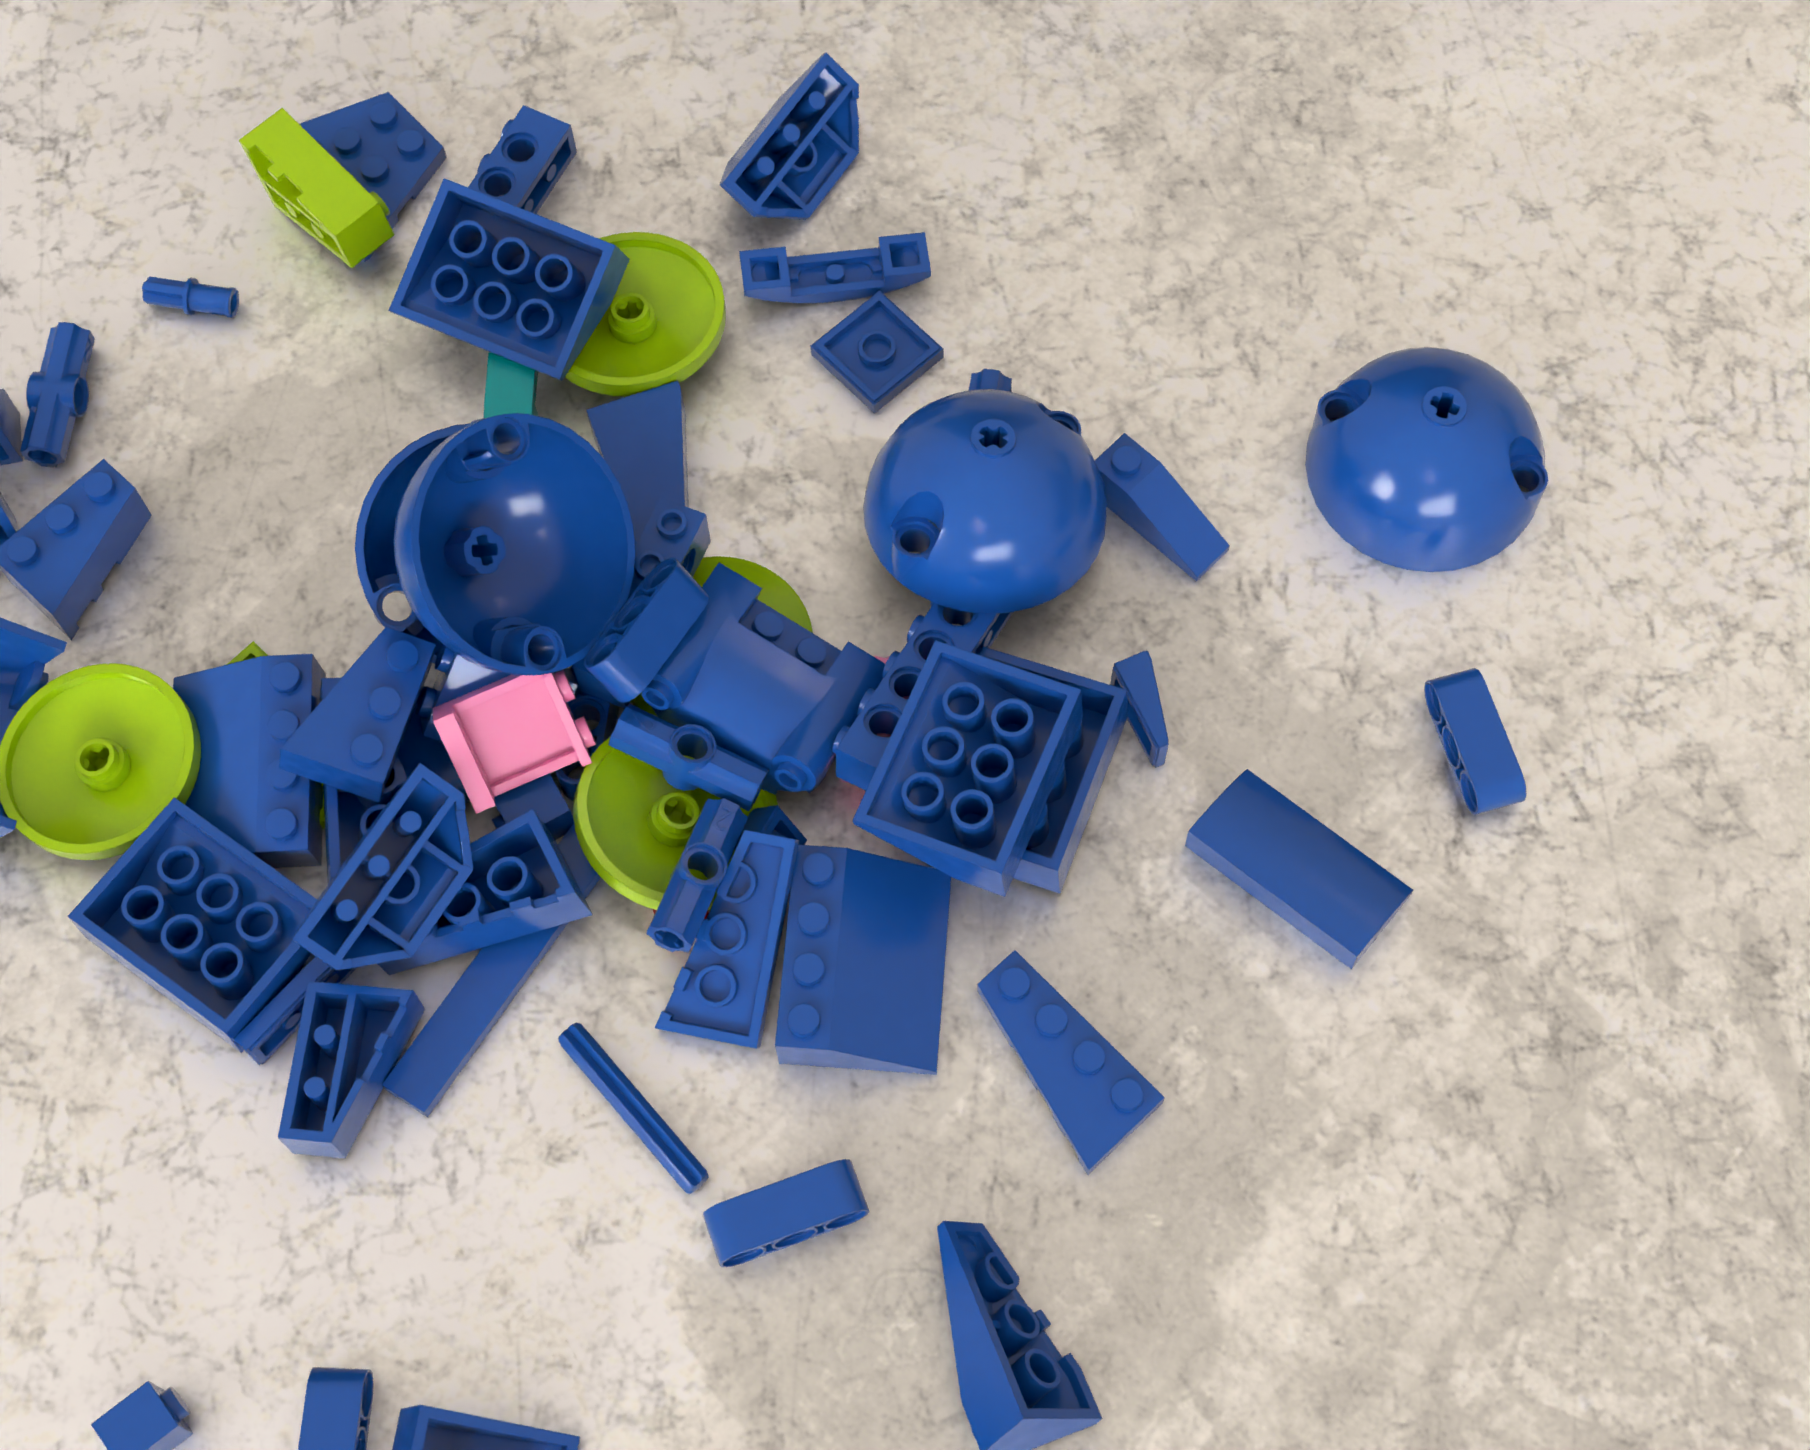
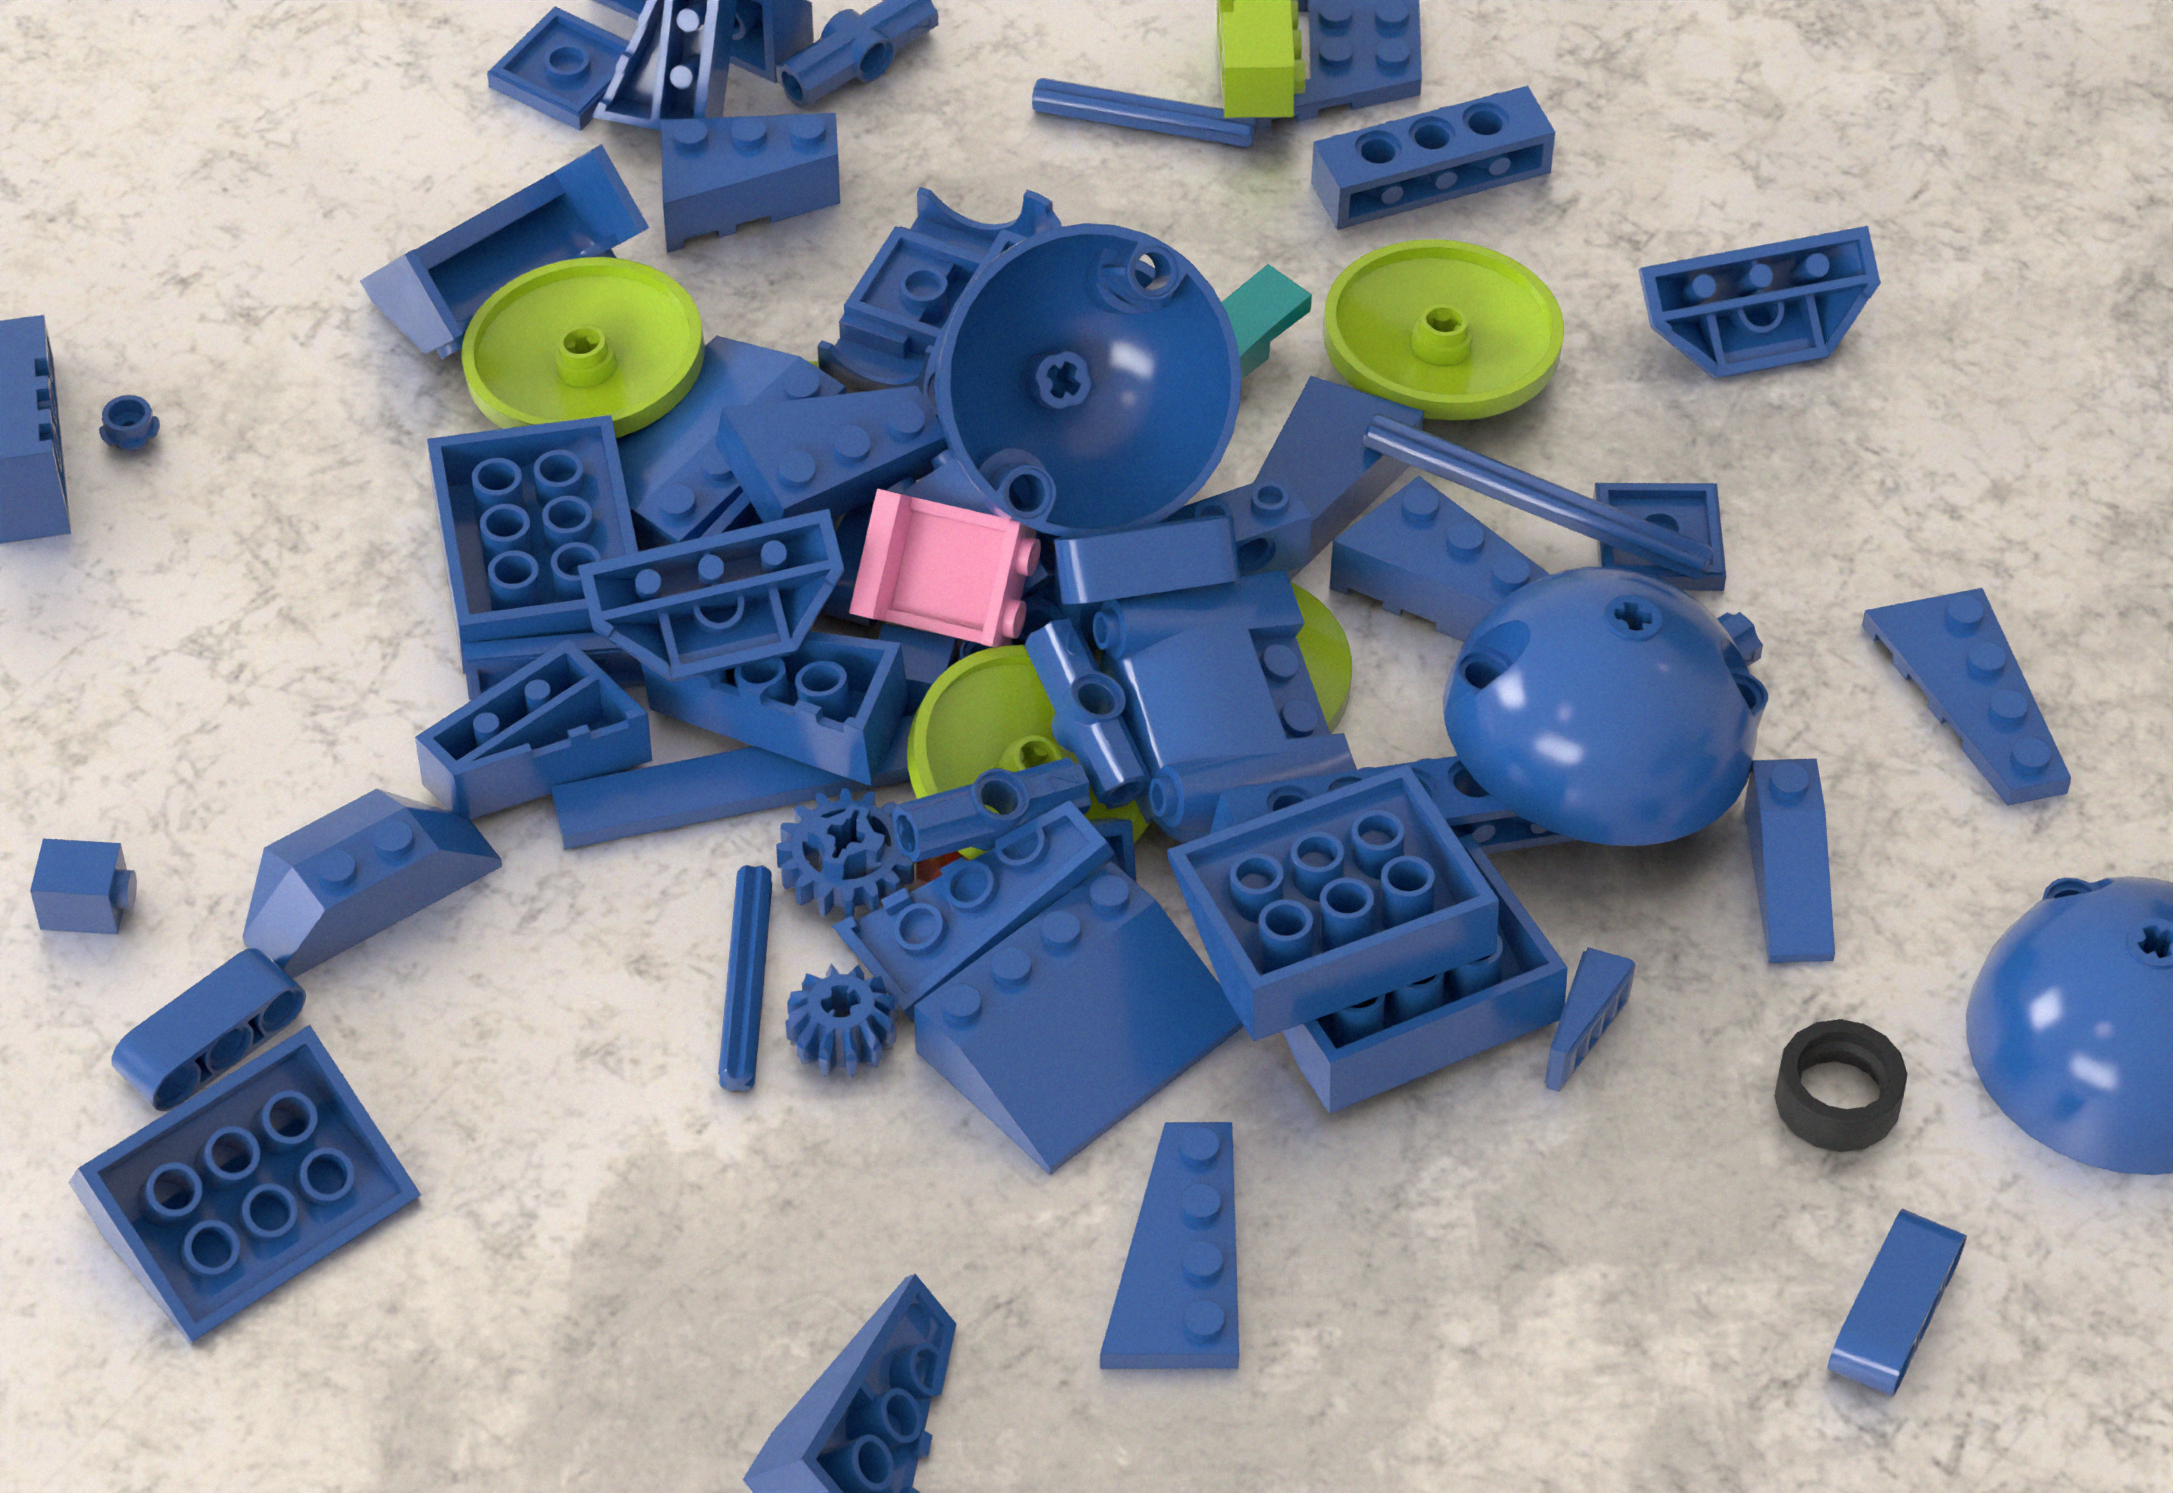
camera: 40 degrees right, 15 degrees down
blue axle [142,277,239,318] -> none
blue slope [388,178,630,381] -> none
blue beam [703,1159,870,1267] -> none
blue slope [739,232,931,303] -> none
blue slope [1185,769,1413,970] -> none
none -> blue wedge [242,789,502,979]
none -> blue gear [776,788,918,918]
none -> blue gear [785,963,898,1078]
none -> blue piece [817,187,1062,394]
none -> blue axle [1032,78,1257,148]
none -> blue wedge [1329,476,1551,642]
none -> blue axle [1363,413,1713,580]
none -> black tyre [1774,1019,1908,1152]
none -> blue wing [1862,588,2071,806]

